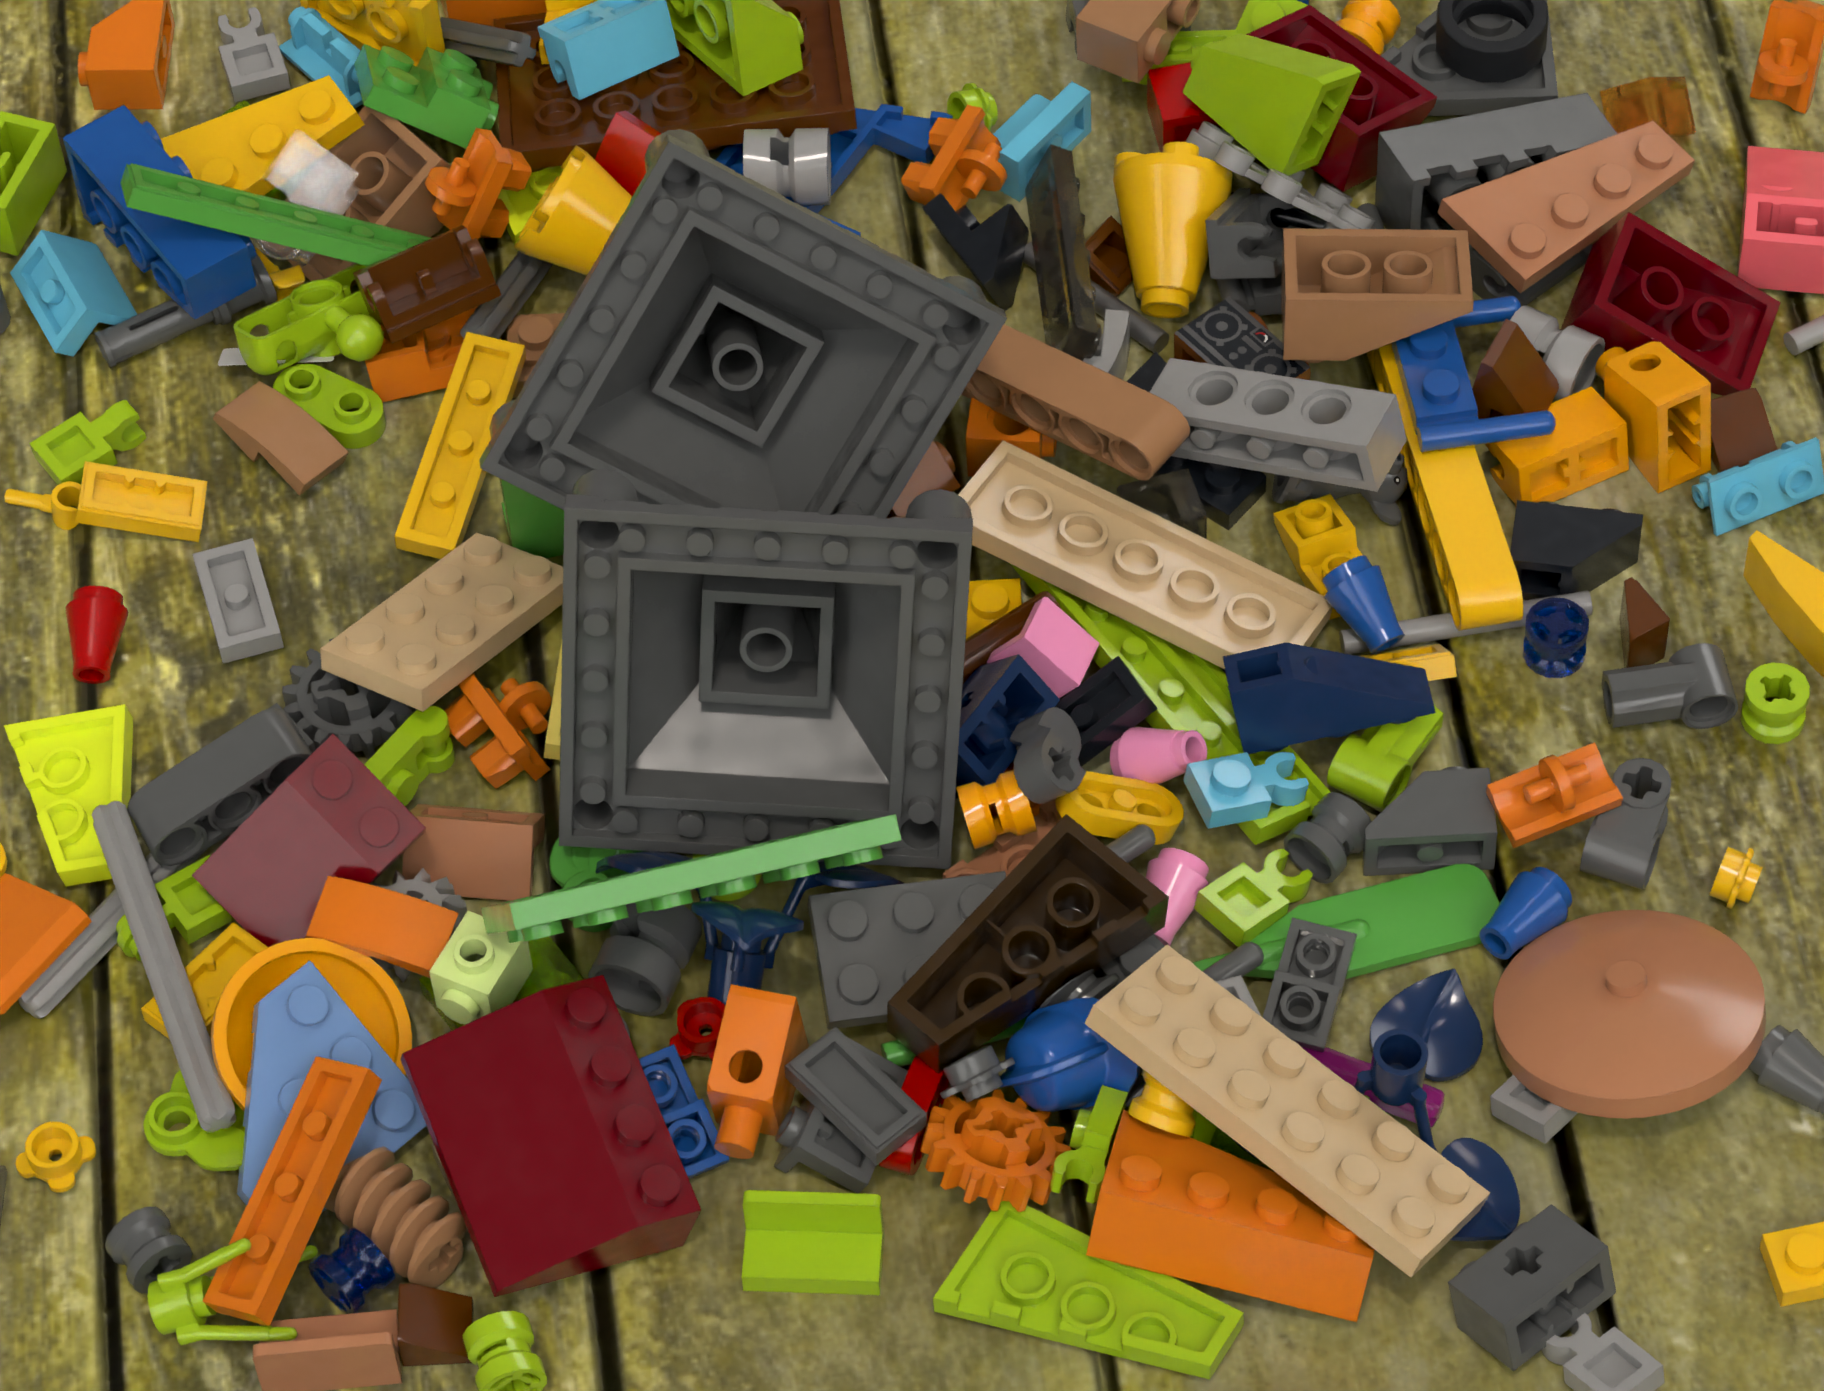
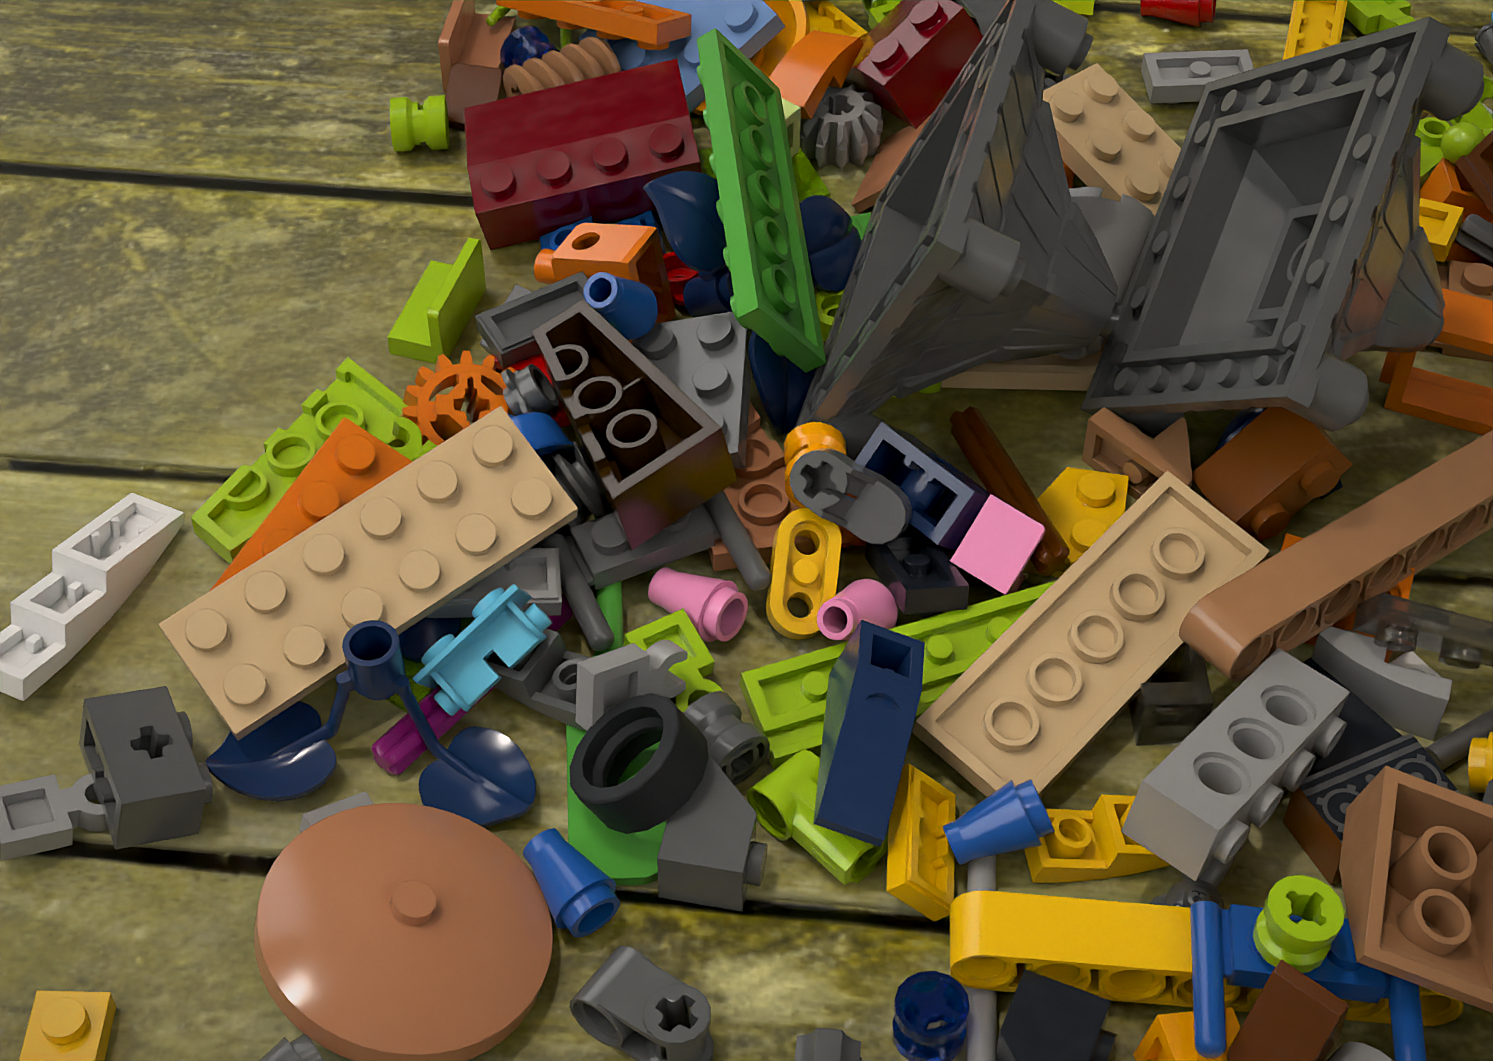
camera: 100 degrees right, 5 degrees down
medium azure plate [1183,752,1309,829] -> none
orange hips [1486,742,1623,848] -> none
none -> medium azure hinge [413,584,553,716]
none -> black tyre [569,693,709,834]
none -> light grey plate [575,640,688,731]
none -> blue cone [583,272,658,340]
none -> lime wheel [1253,875,1345,973]

